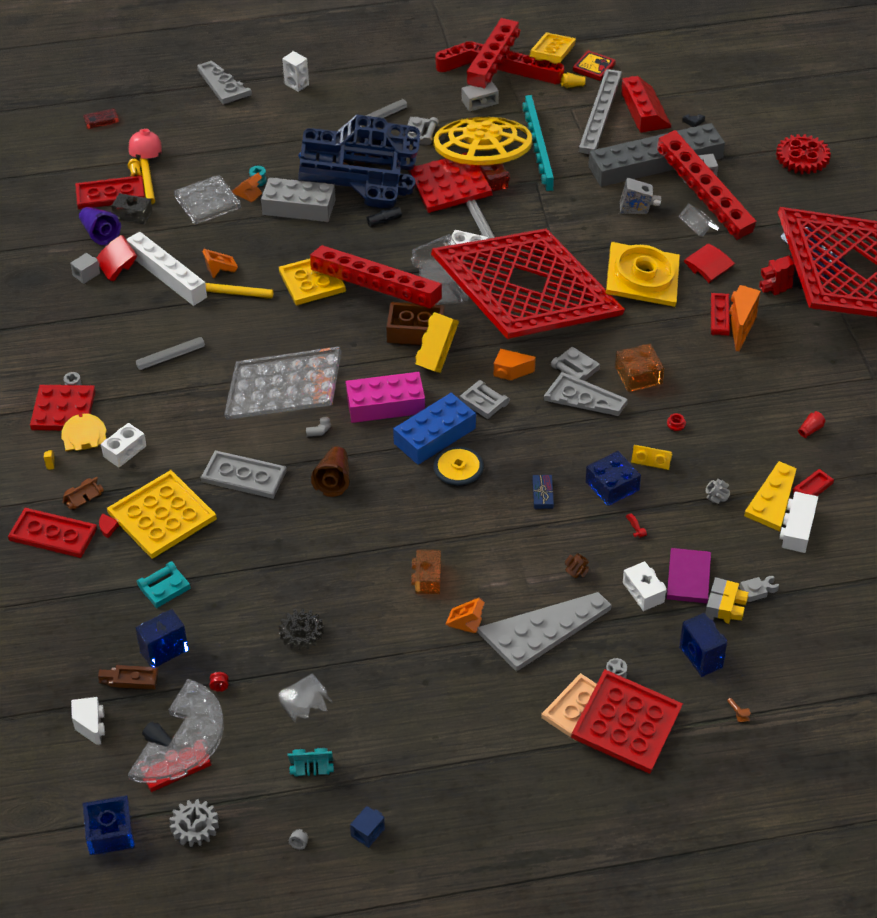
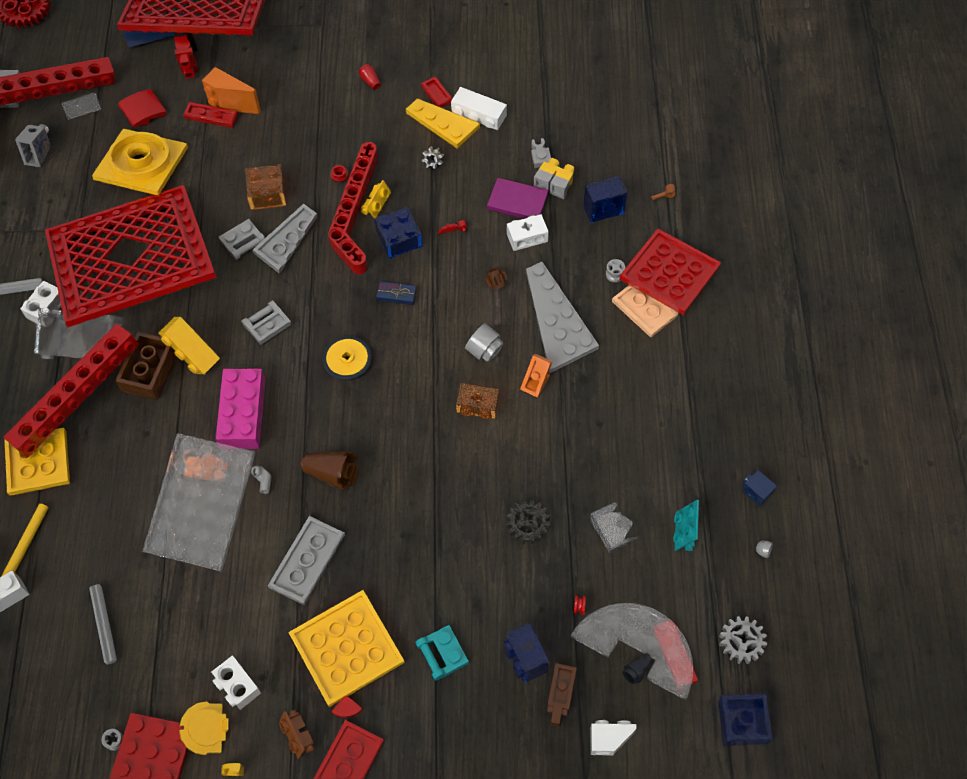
camera: 80 degrees left, 15 degrees up
blue brick [393,392,476,465] -> none
orange slope [493,349,535,380] -> none
none -> red beam [328,142,378,275]
none -> light grey piece [465,323,503,362]

